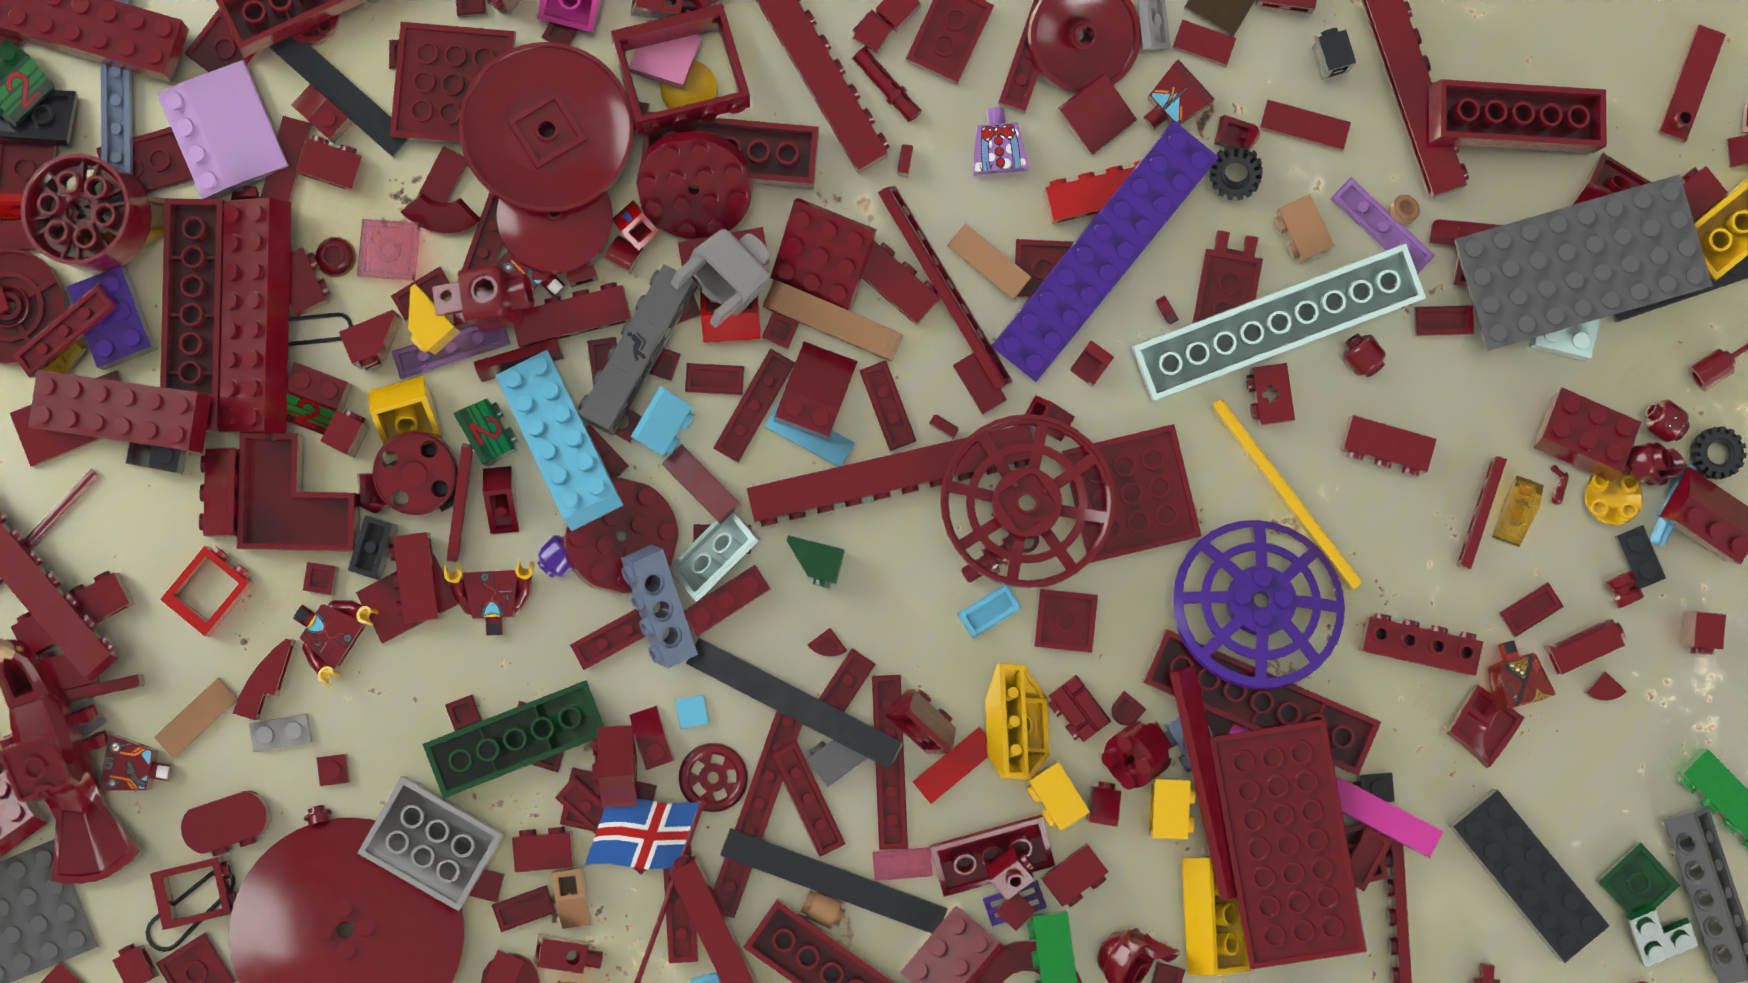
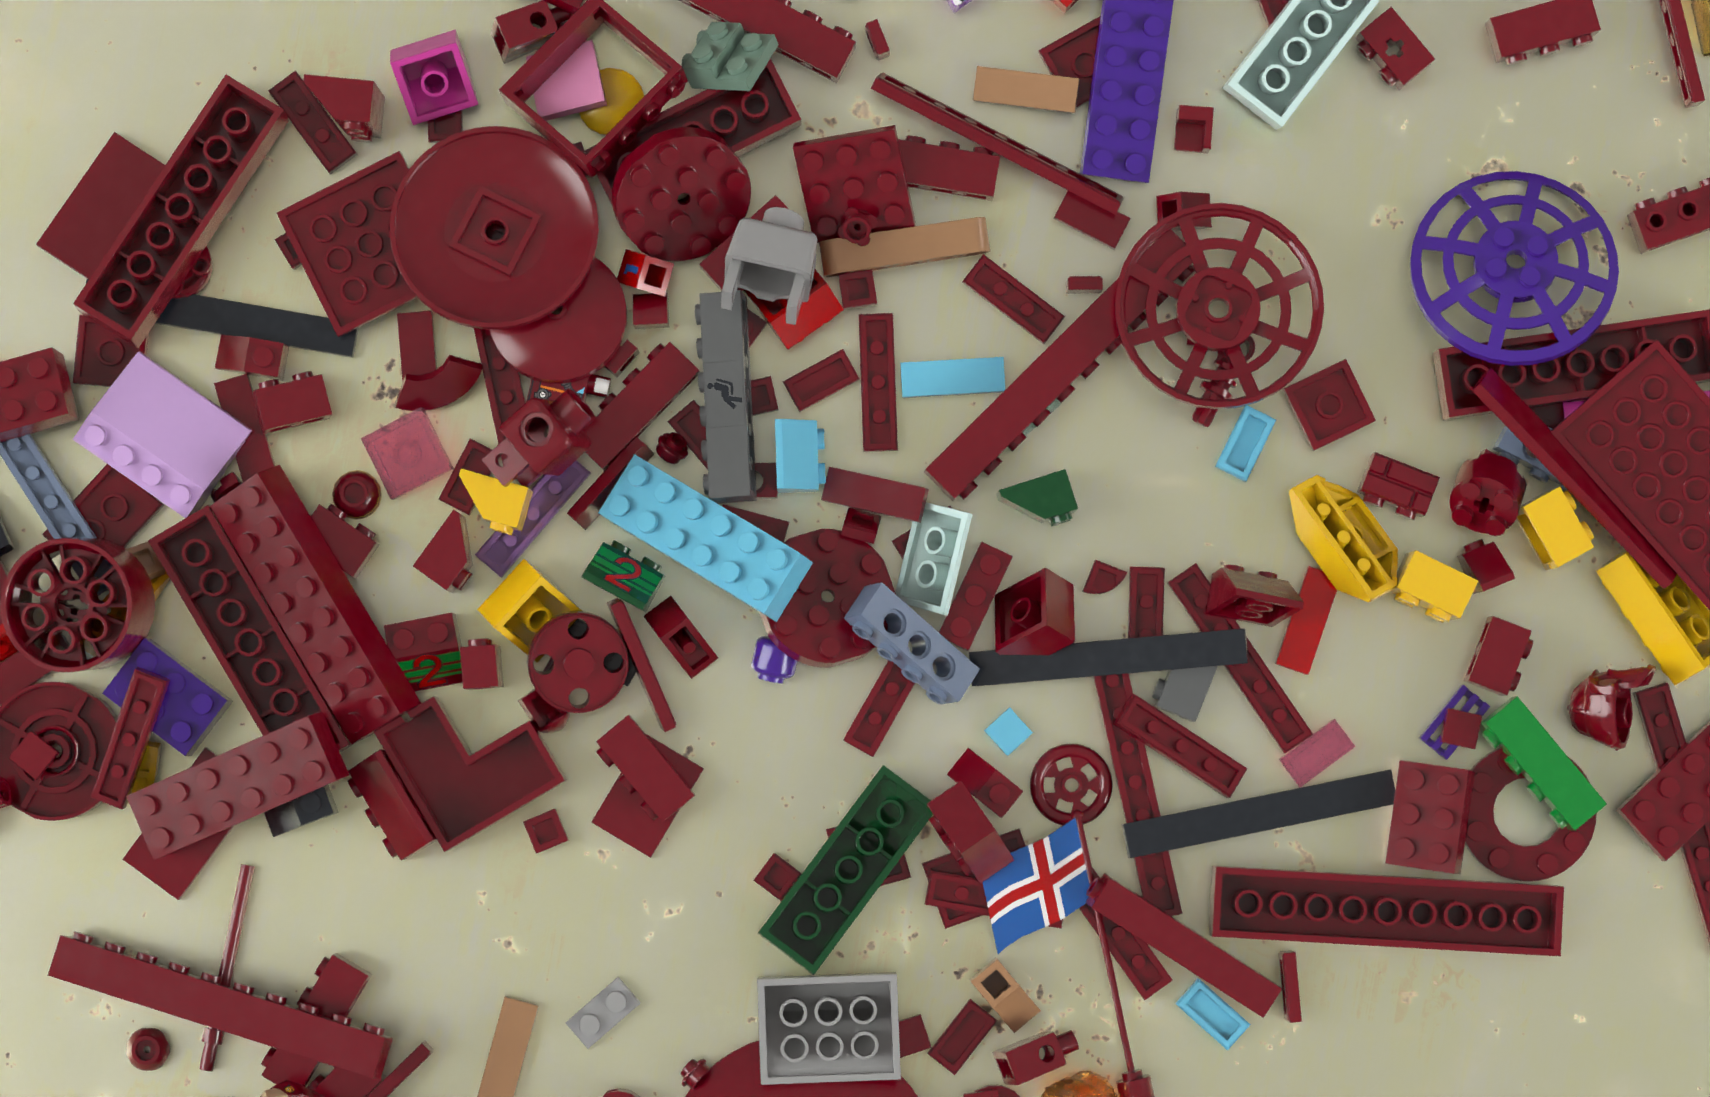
camera: 40 degrees left, 0 degrees up
red window [160,545,254,637] -> none
dark red slope [233,638,296,720] -> none
black piece [288,312,353,346] -> none
dark red torso [293,600,378,687] -> none
dark red plate [316,754,350,786] -> none
black brick [347,515,397,580] -> none
dark red torso [444,559,535,636] -> none
dark red brick [512,826,575,872] -> none
dark red slope [774,341,858,442] -> none
medium nougat brick [800,891,846,929] -> none
dark red slope [930,814,1055,897] -> none
dark red brick [986,847,1035,900] -> none
dark red plate [1061,424,1202,563] -> none
dark red tile [1111,691,1146,725] -> none
dark red tile [1155,295,1179,325] -> none
yellow tile [1210,399,1362,590] -> none
none -> dark red plate [656,432,688,464]
none -> sand green plate [682,22,779,91]
none -> dark red plate [838,207,877,246]
none -> dark red tile [841,508,881,544]
none -> dark red slope [995,567,1075,655]

